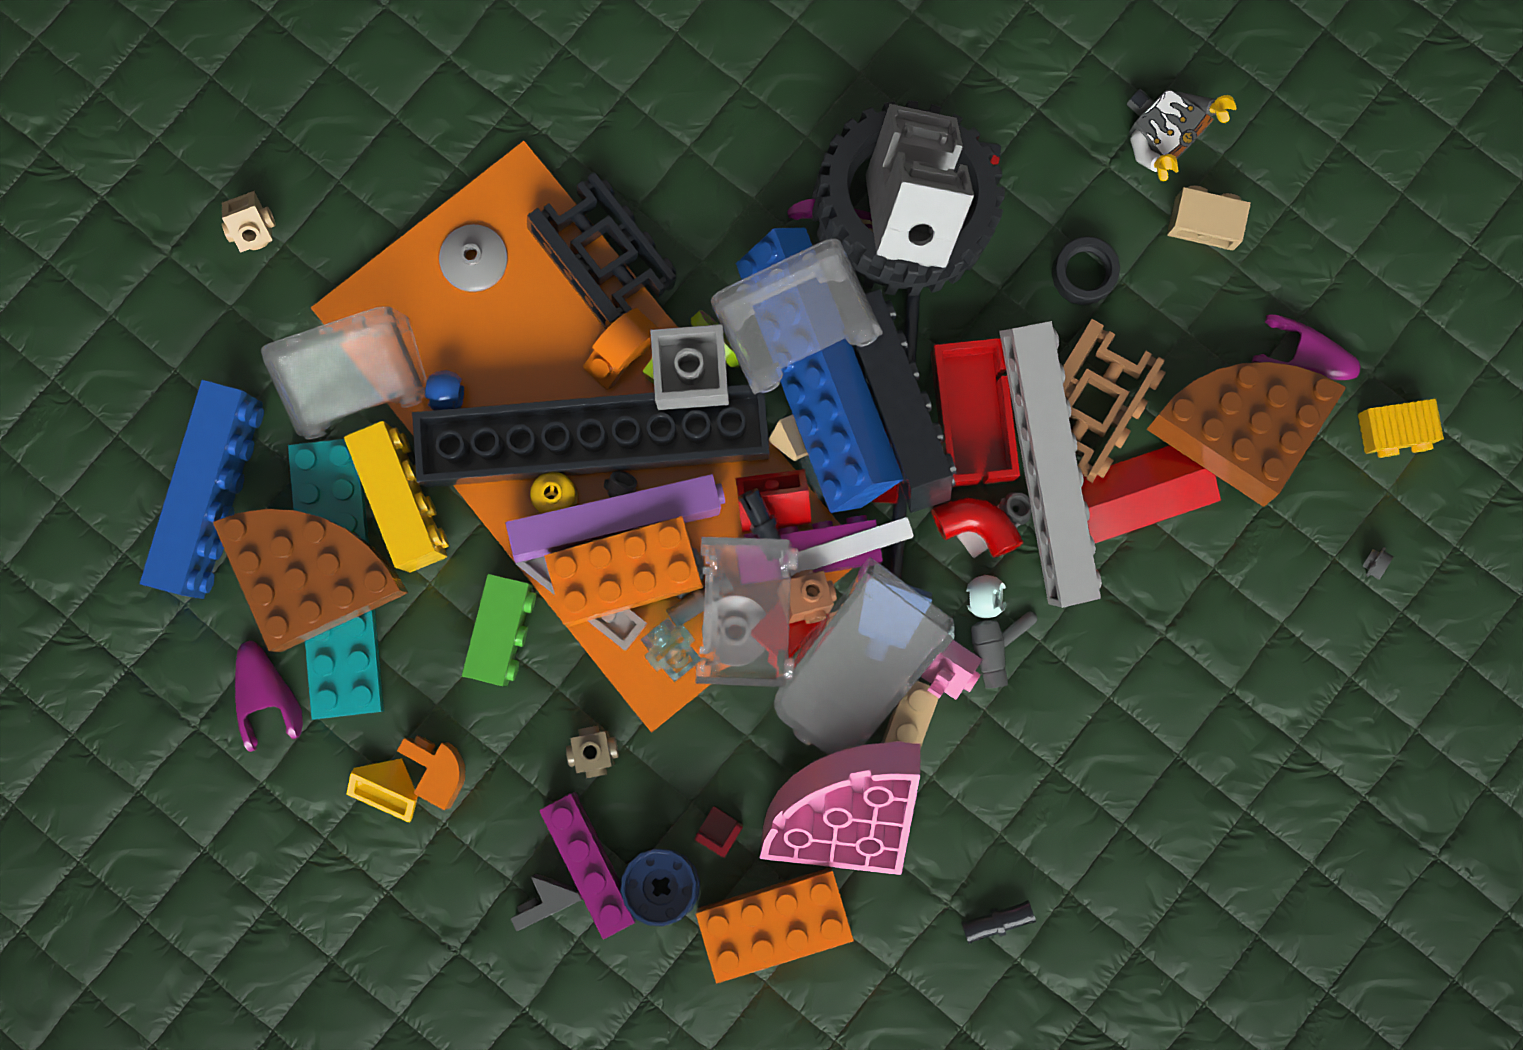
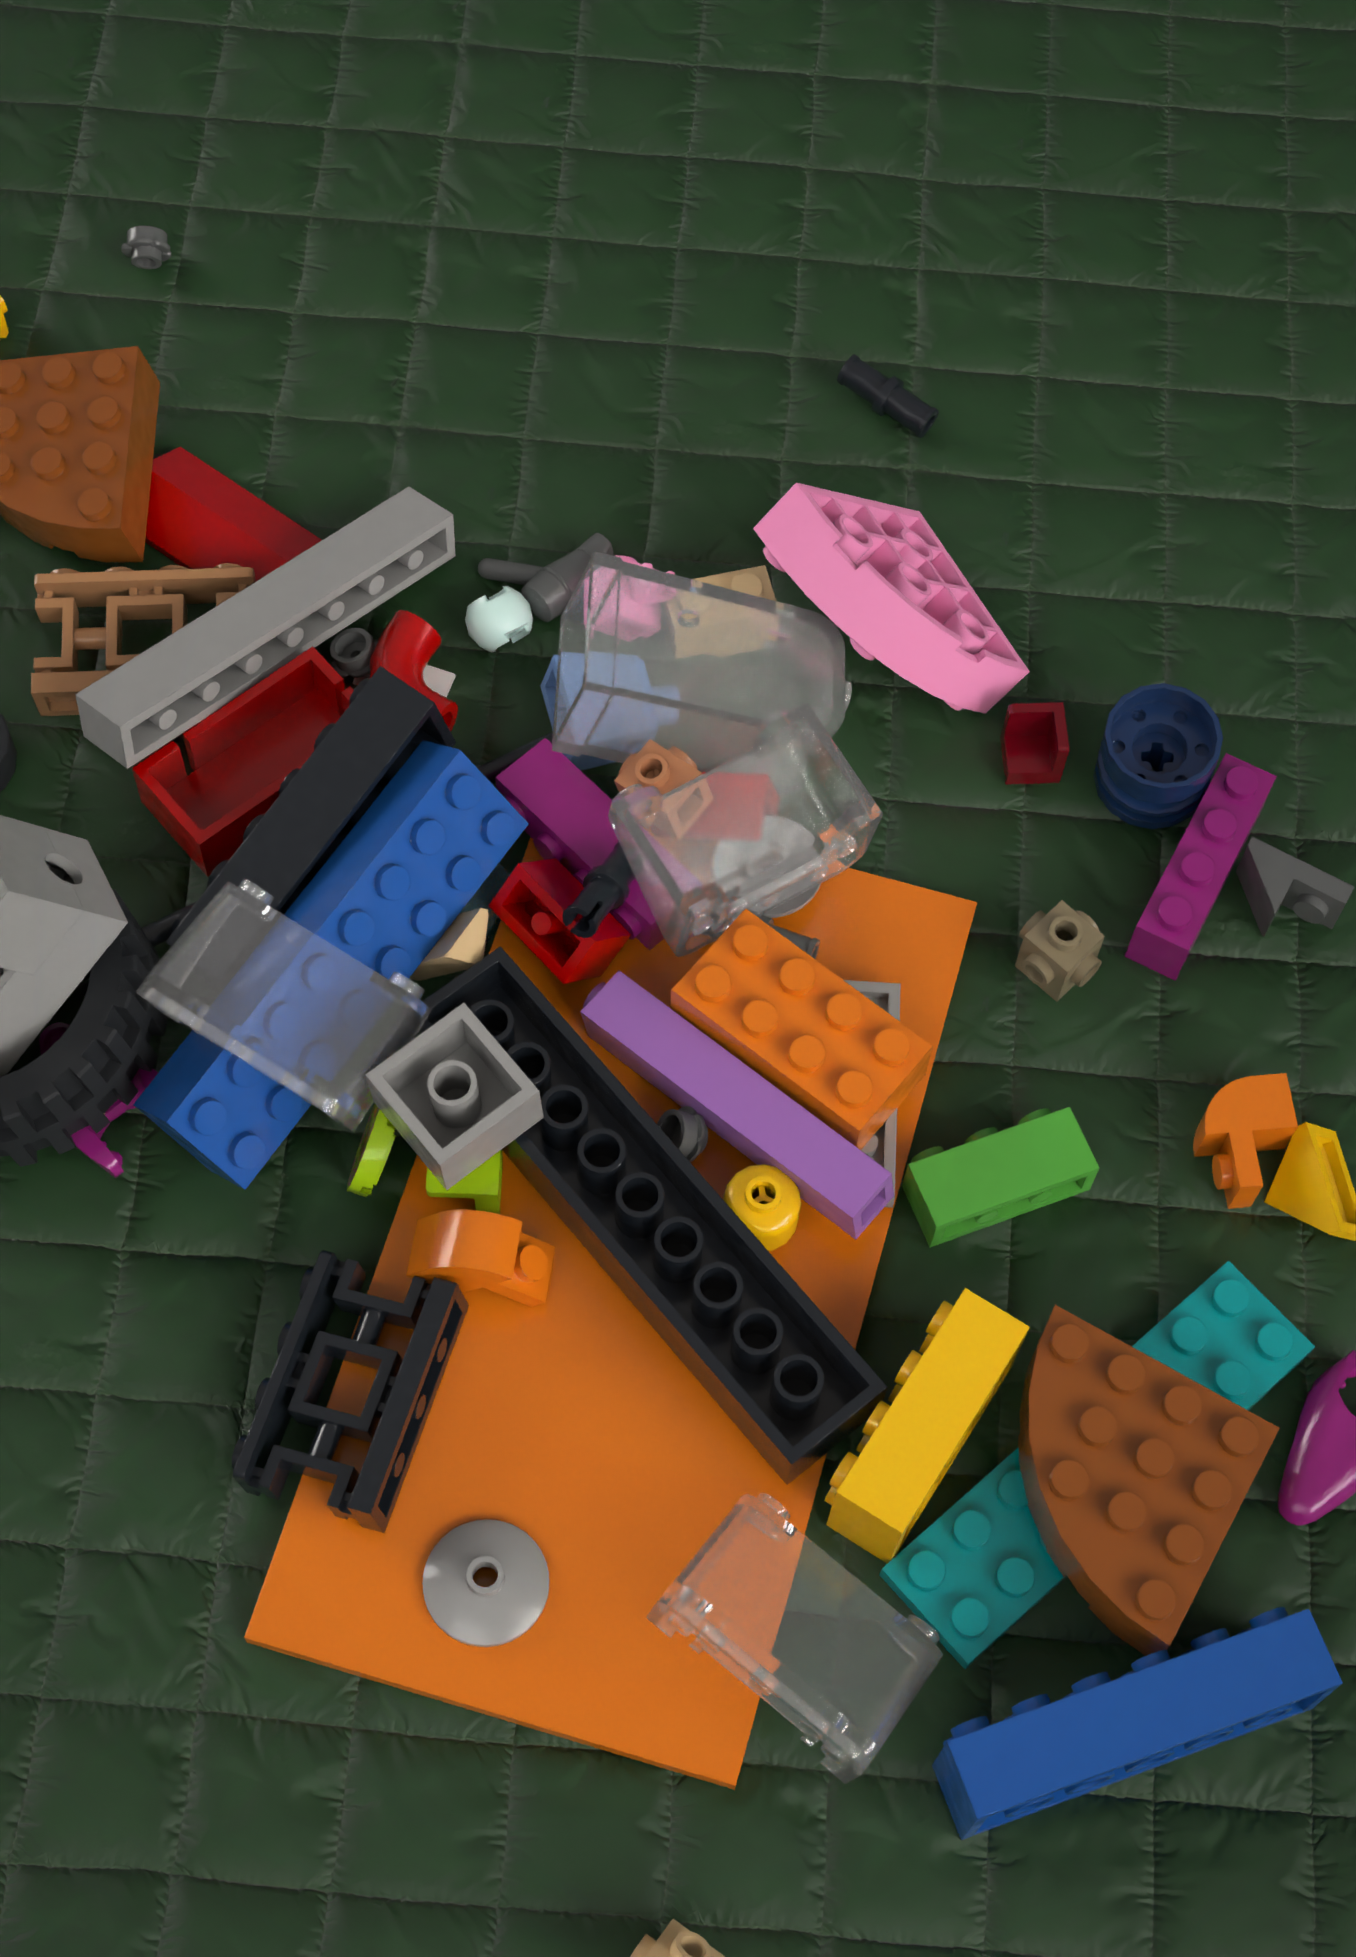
camera: 130 degrees left, 20 degrees down
blue piece [425,370,464,411] -> none
clear light blue brick [641,618,702,682] -> none
orange brick [696,867,854,984] -> none
white sticker [781,518,913,577] -> none

